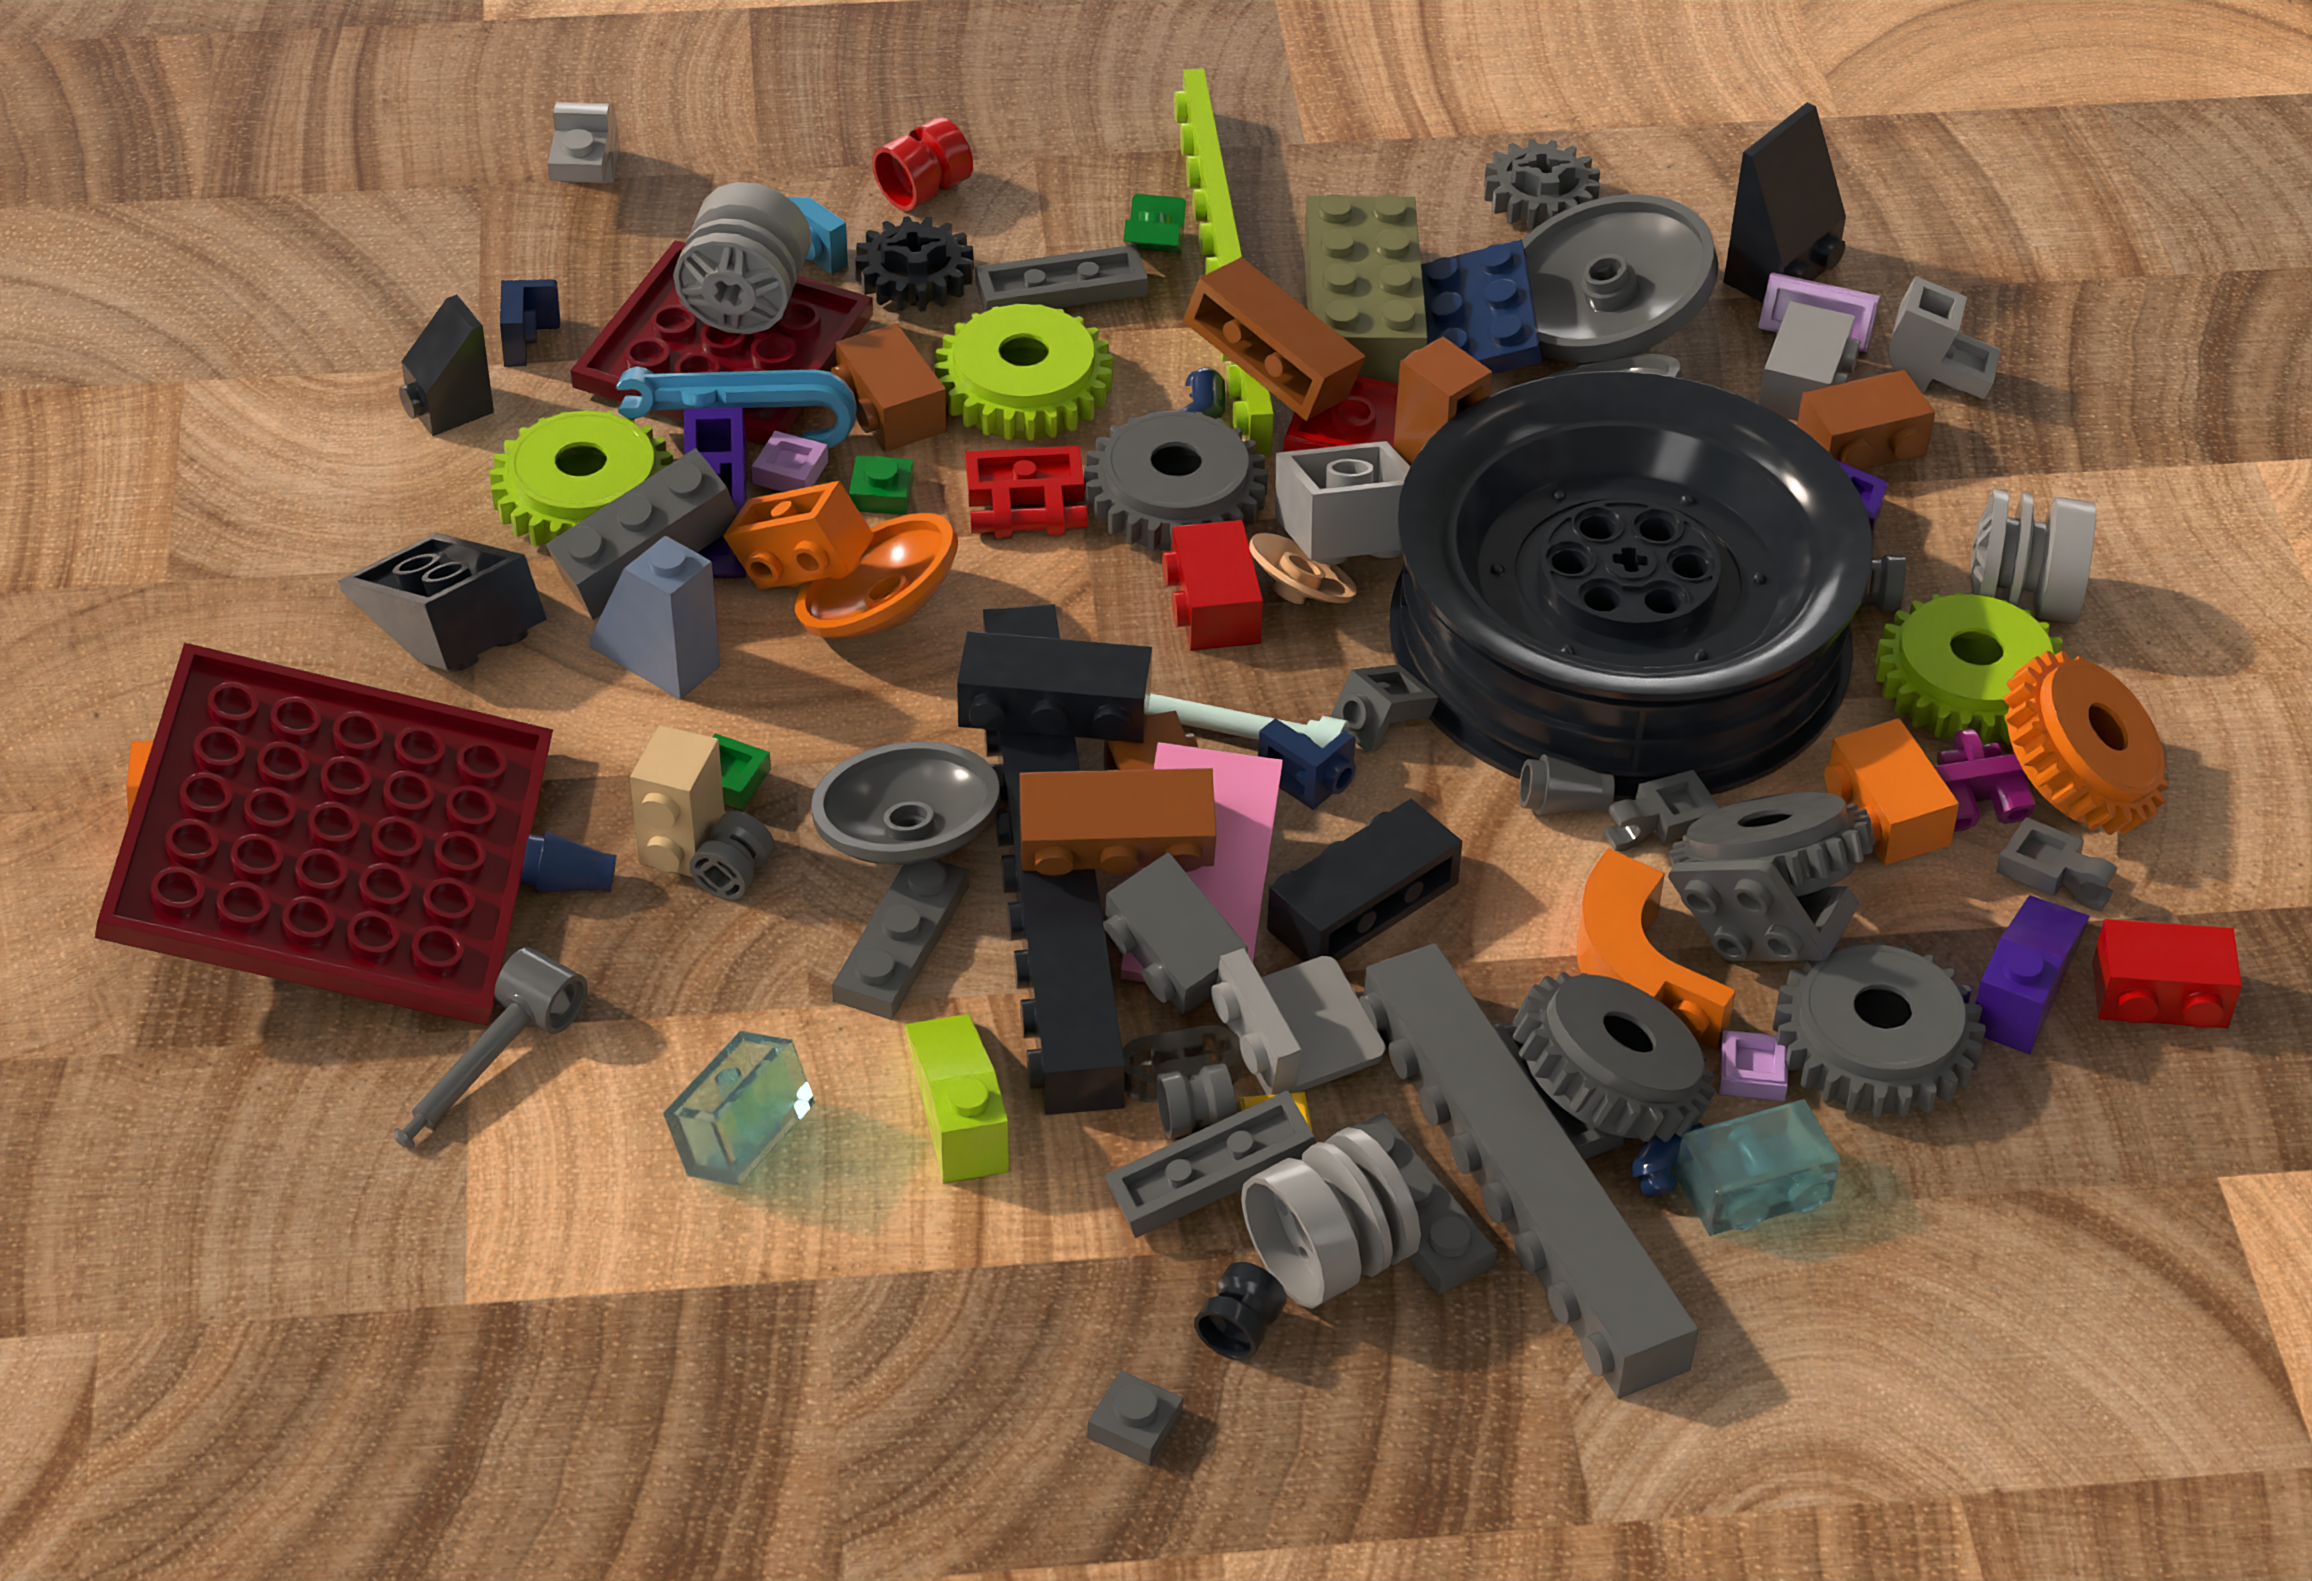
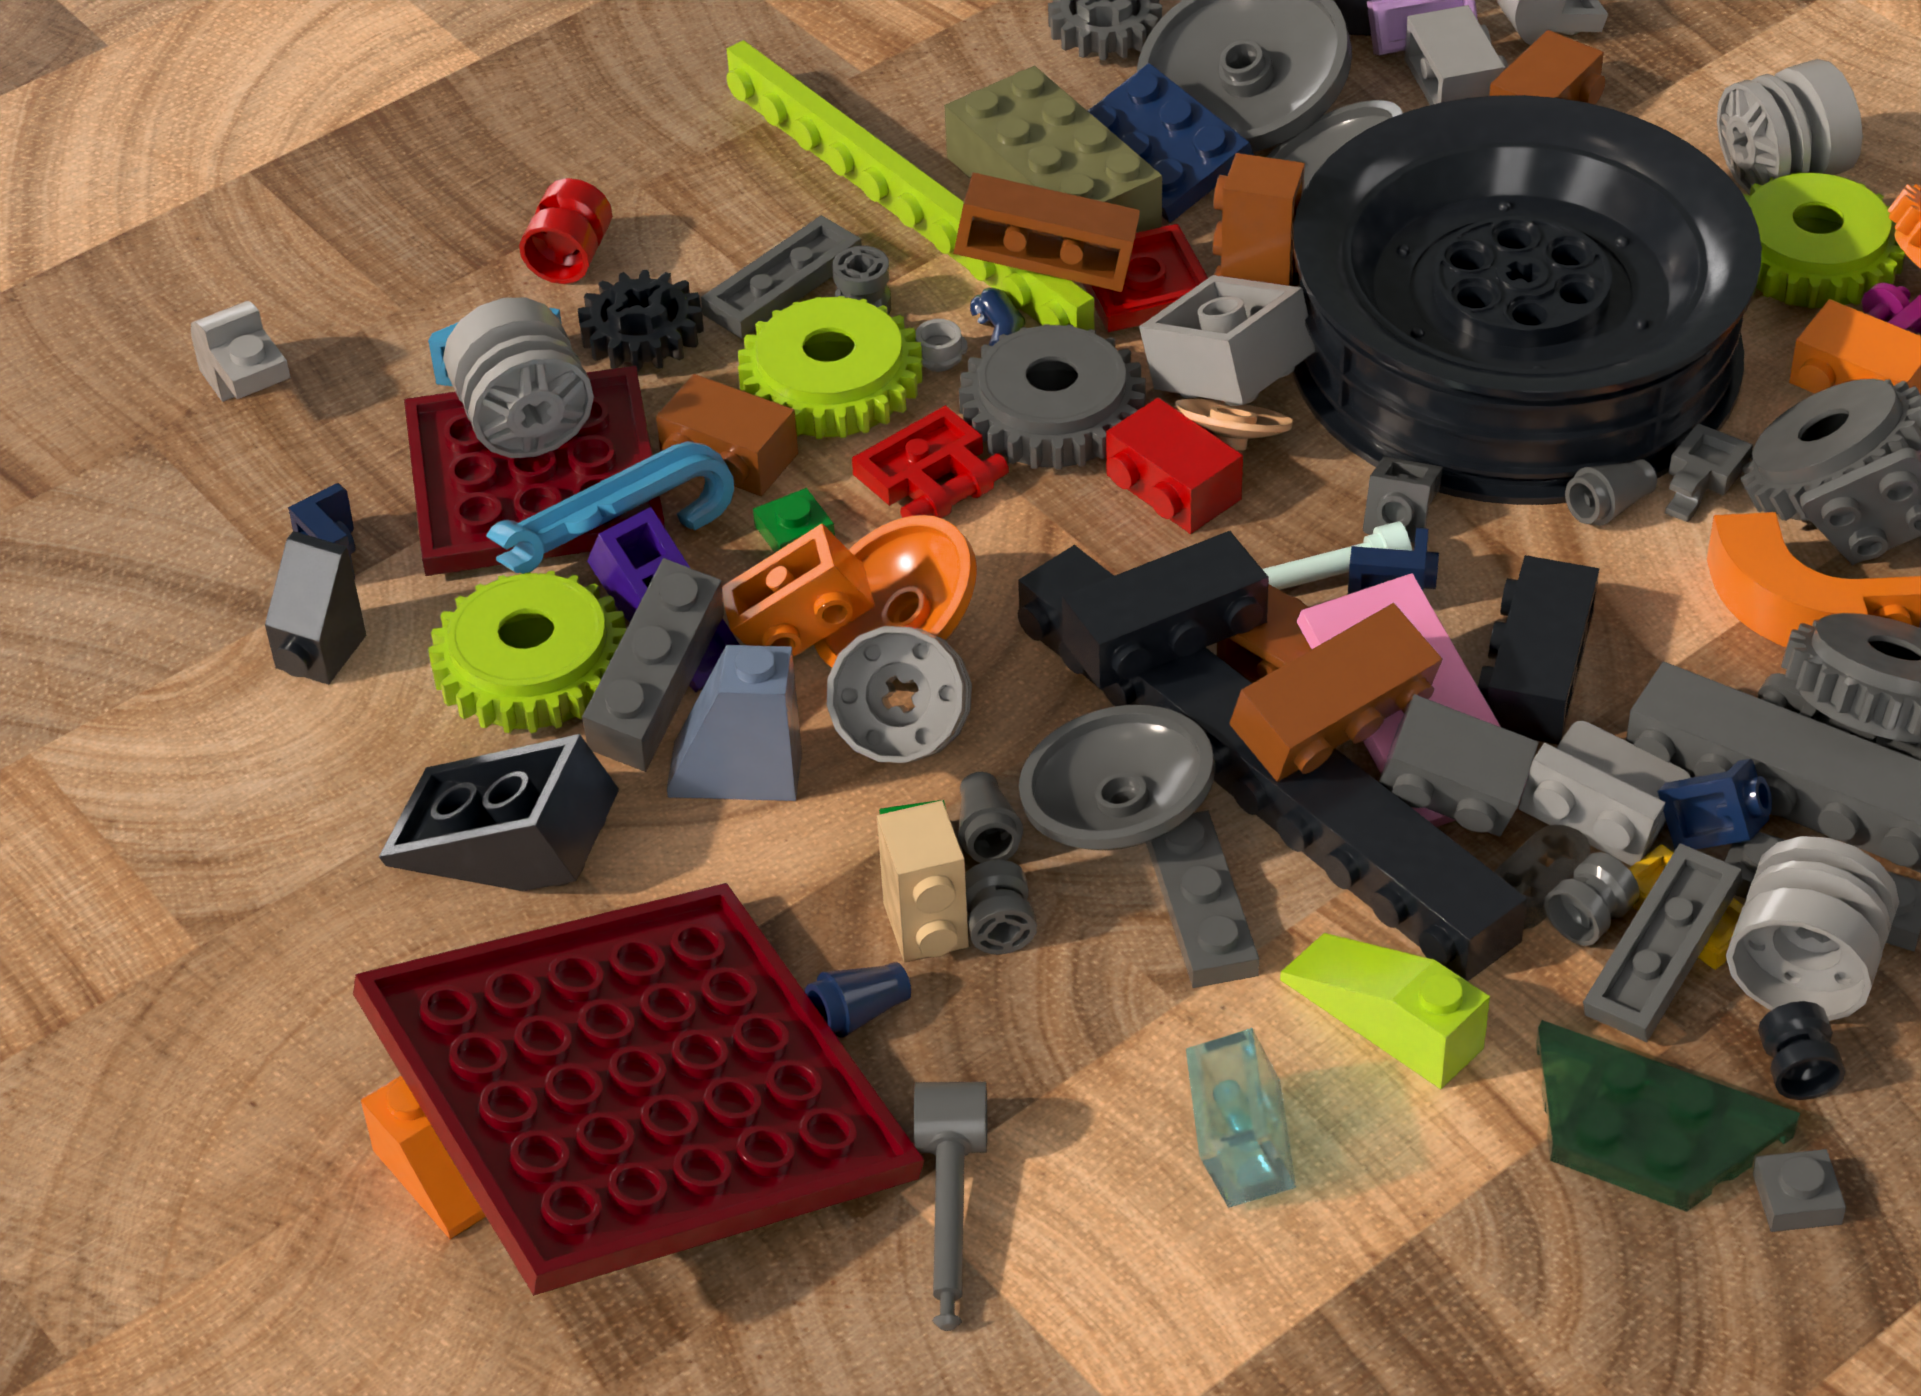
camera: 30 degrees left, 0 degrees up
lavender plate [751,431,829,492] -> none
green bracket [1123,194,1187,253] -> none
none -> light grey wheel [826,626,972,763]
none -> dark grey wheel [833,246,892,315]
none -> light grey plate [915,319,967,372]
none -> dark grey cone [958,772,1023,863]
none -> clear green wing [1536,1020,1800,1212]
none -> dark blue bracket [1657,759,1772,850]

